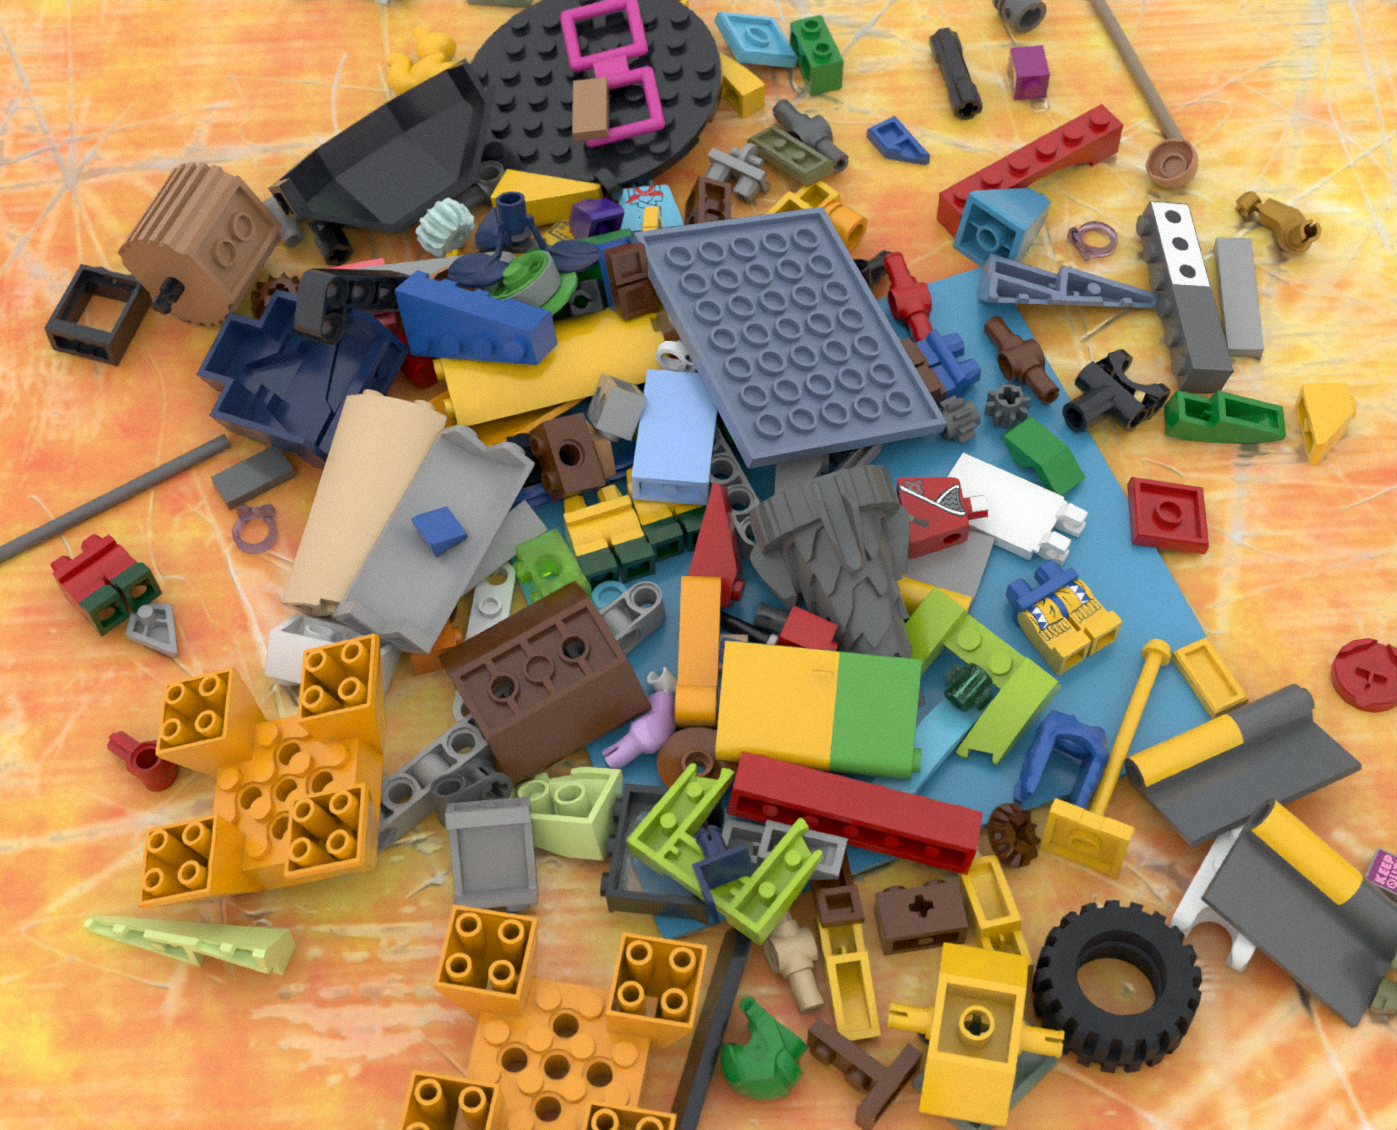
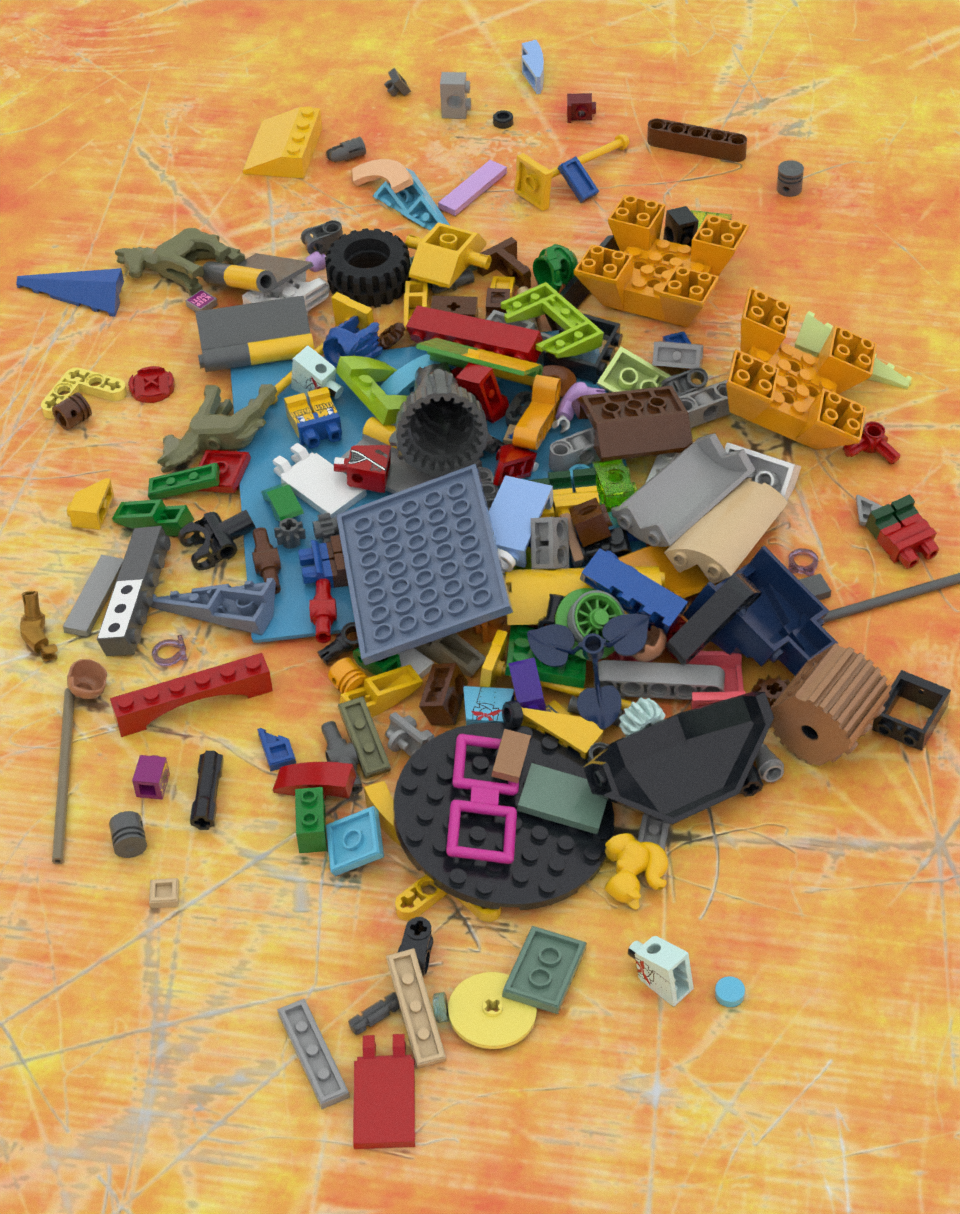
camera: 165 degrees left, 10 degrees down
blue slope [411,506,468,557] -> none
reddish brown hips [596,236,657,320] -> none
dark blue bracket [692,825,754,924] -> none
clear green gear [944,663,993,712] -> none
dark azure slope [953,188,1051,267] -> none
yellow tile [1171,637,1249,719] -> none
none -> green tile [148,463,220,500]
none -> olive animal [157,384,277,473]
none -> red slope [273,762,356,800]
none -> light aqua torso [291,346,344,399]
none -> dark grey piece [300,220,343,255]
none -> lavender piece [305,251,326,272]
none -> sand green tile [517,763,607,834]

